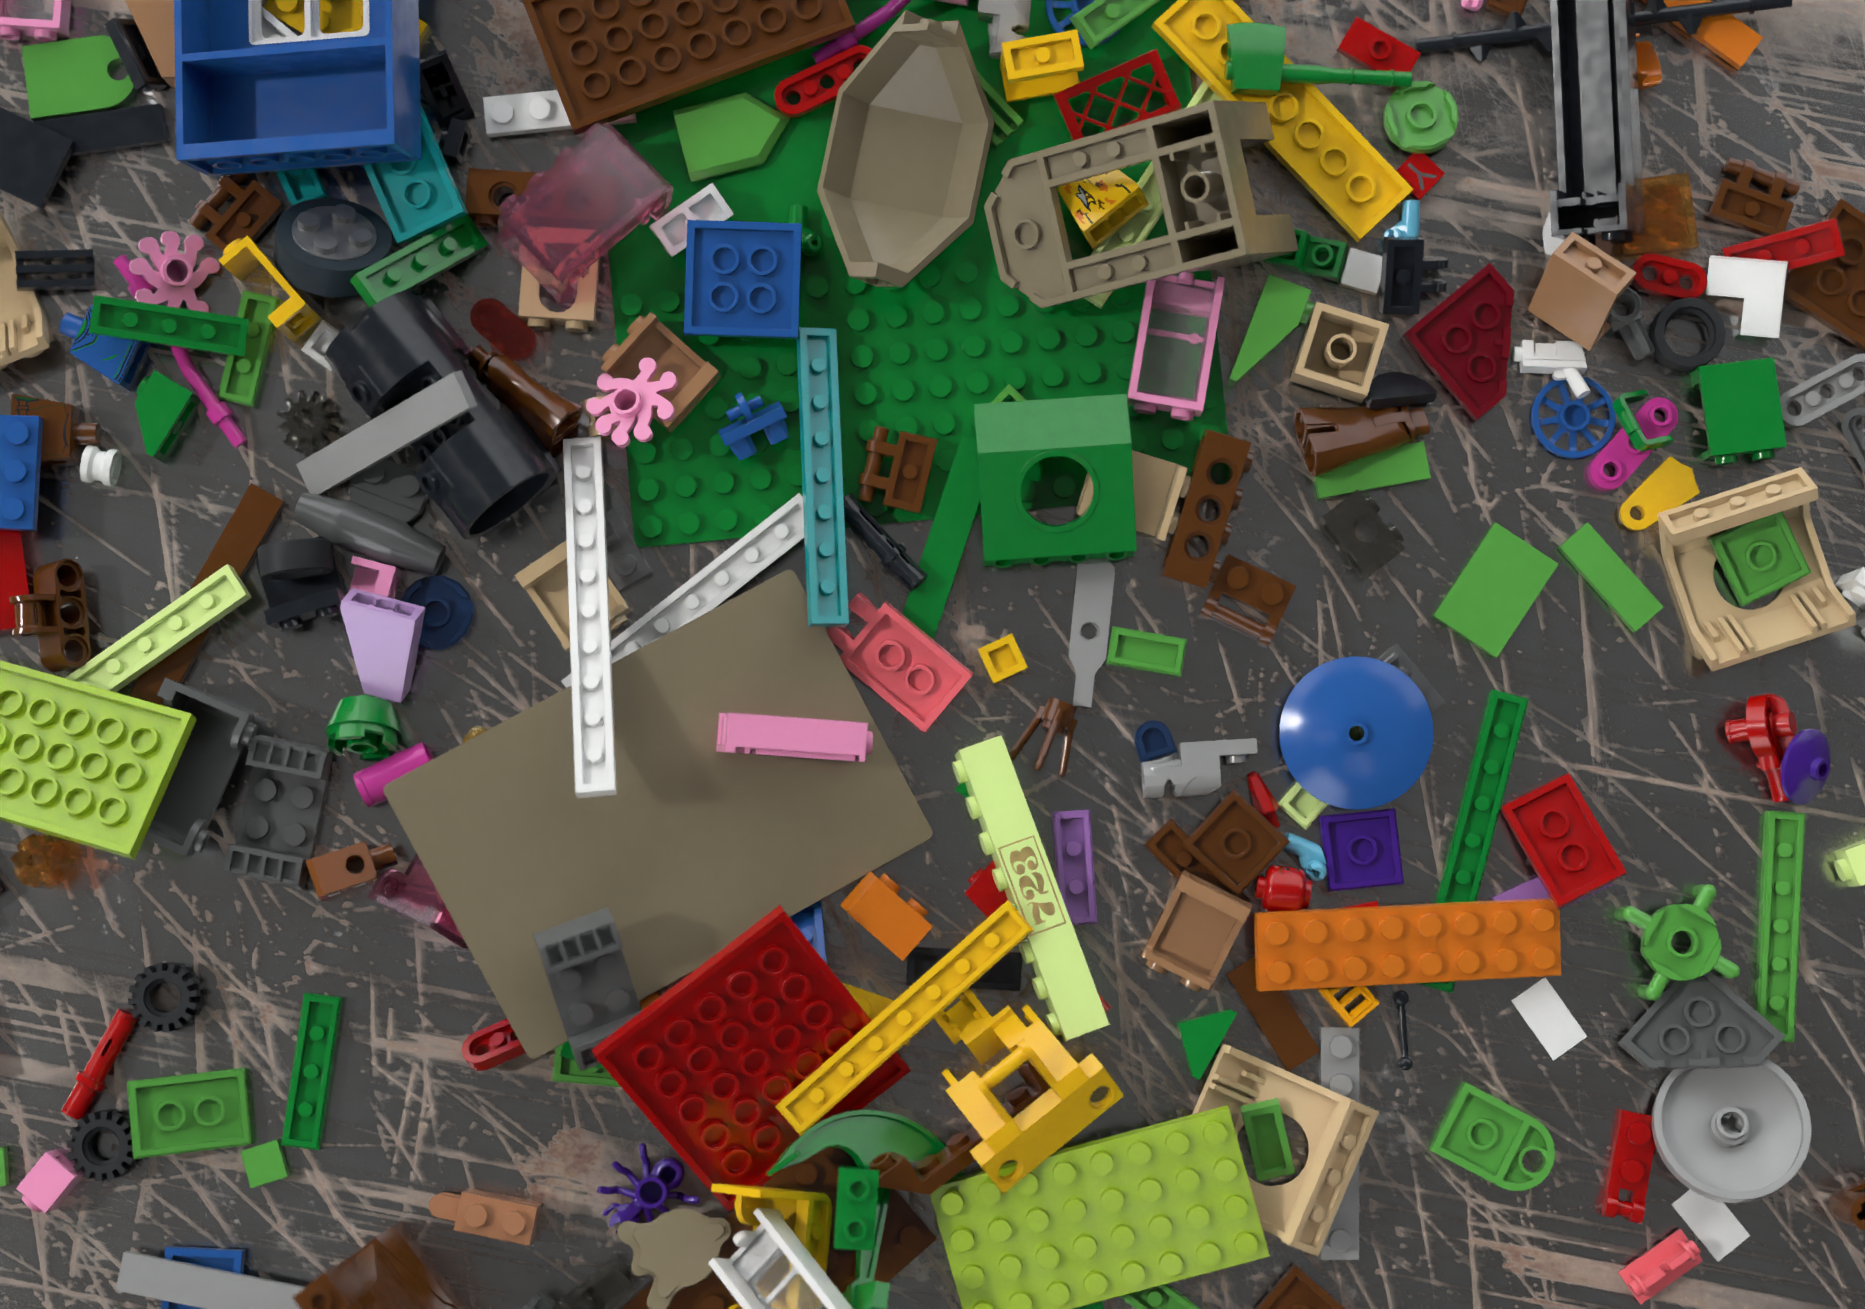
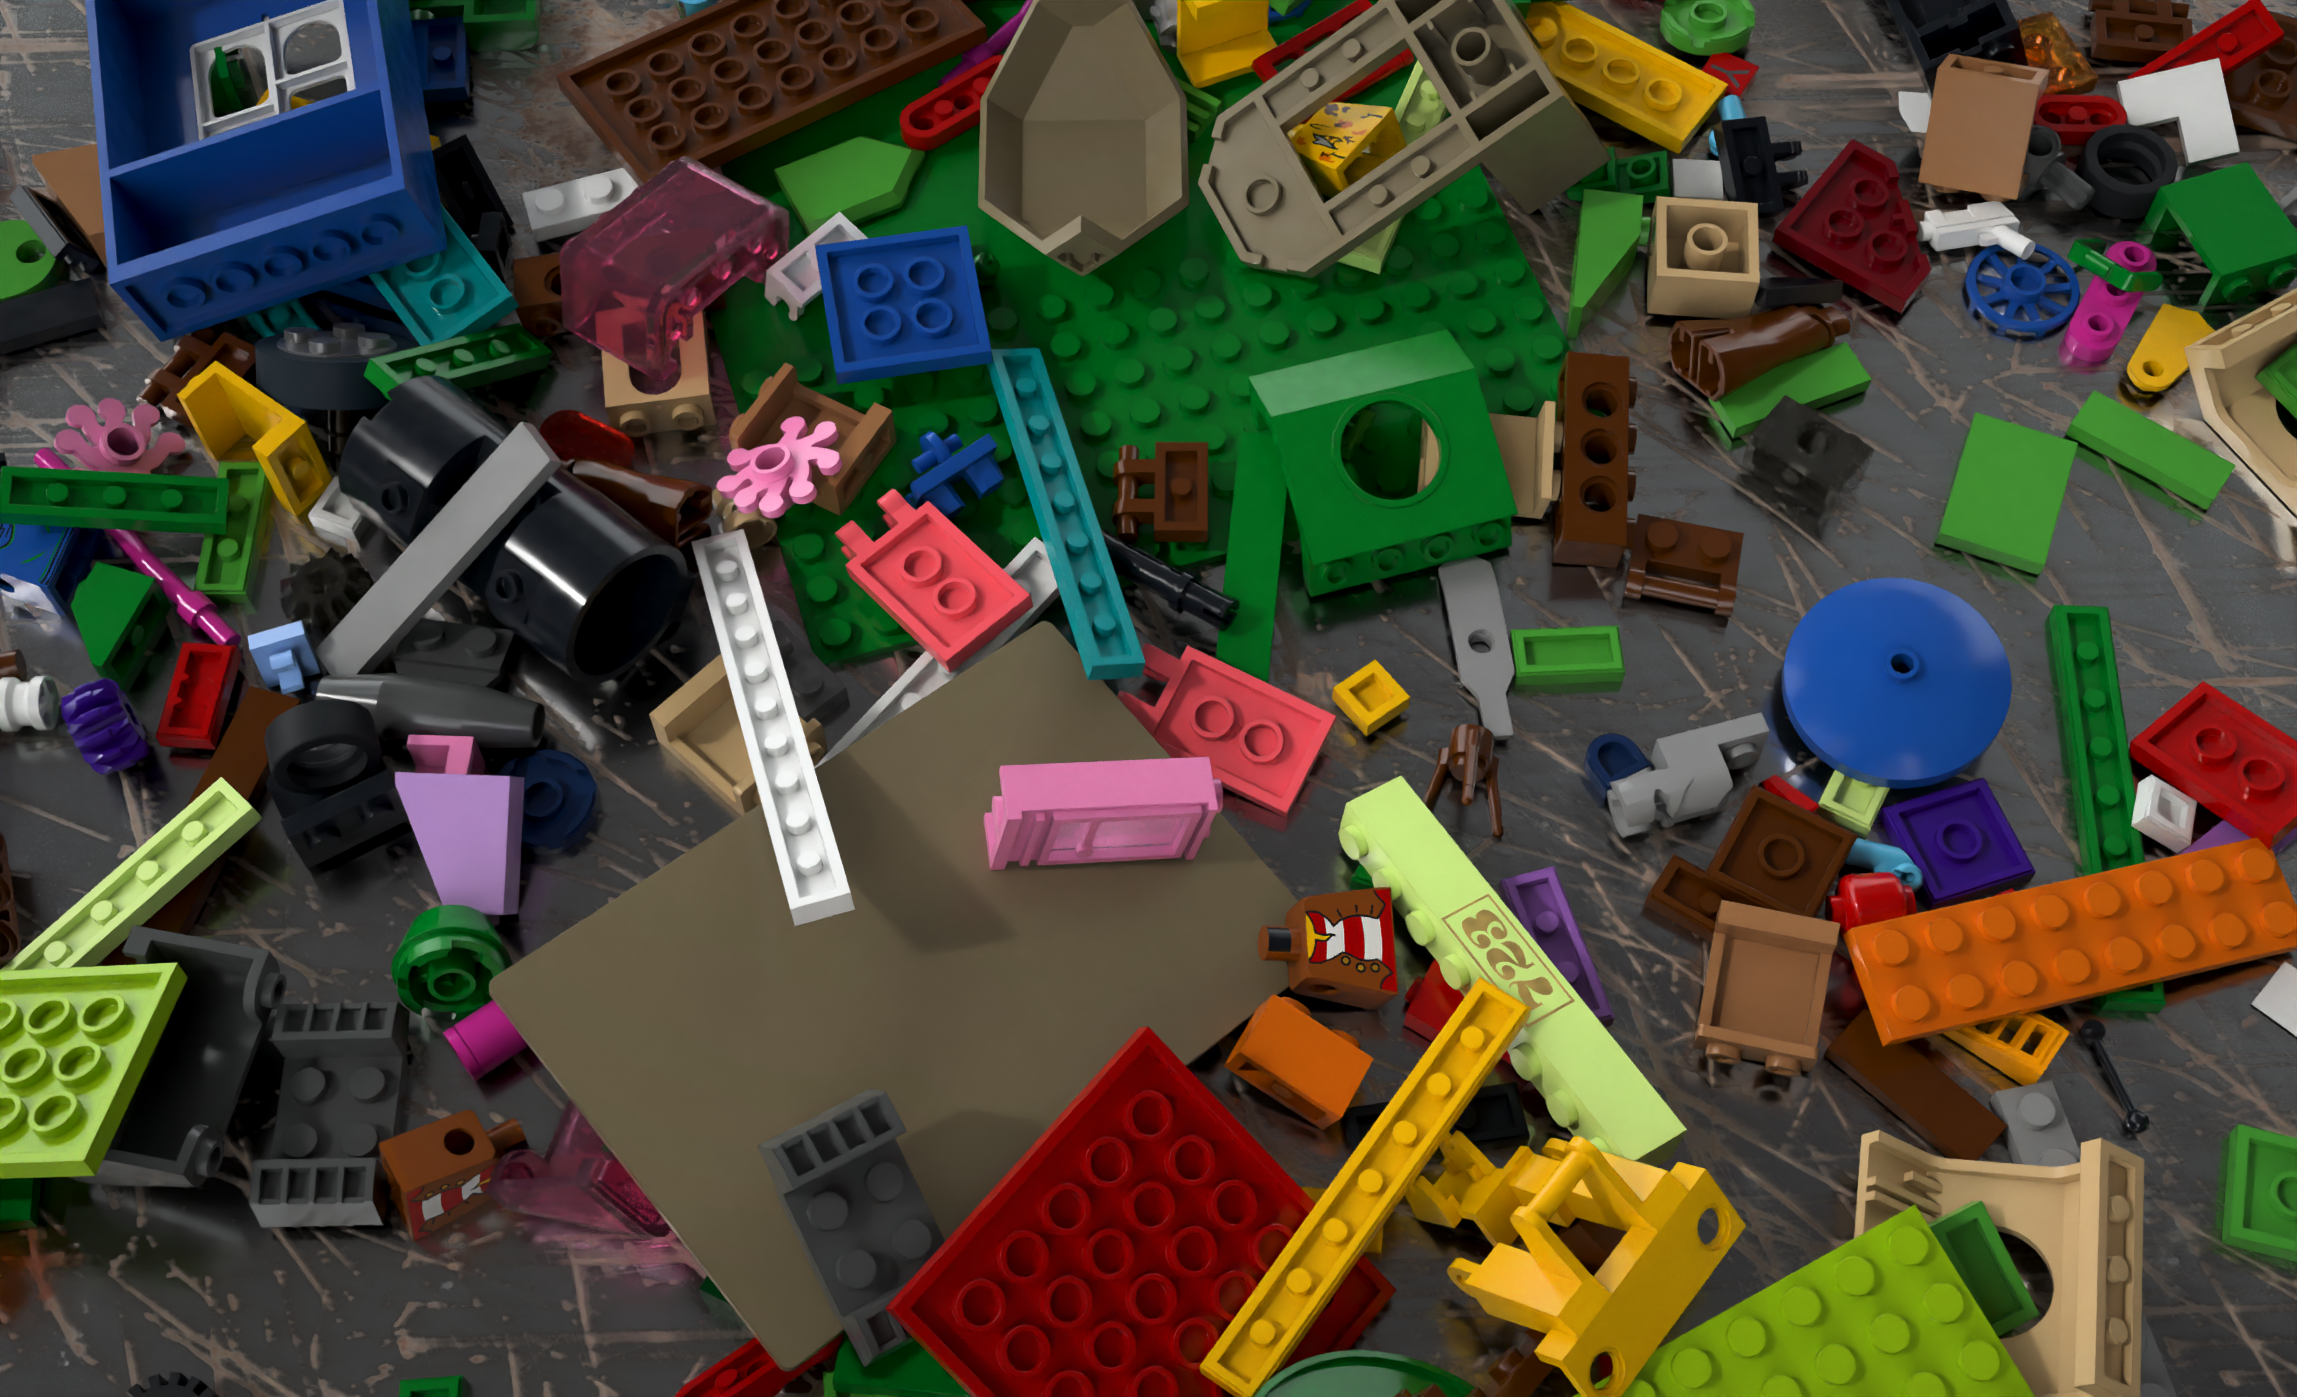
camera: 15 degrees left, 25 degrees down
clear door [1127,272,1225,421] -> none
green slope [1175,1008,1237,1080] -> none
none -> dark purple gear [61,678,149,775]
none -> red plate [155,642,242,750]
none -> light blue tile [247,620,321,694]
none -> coral tile [835,488,1034,673]
none -> torso [1258,887,1399,1010]
none -> white tile [2131,774,2197,853]

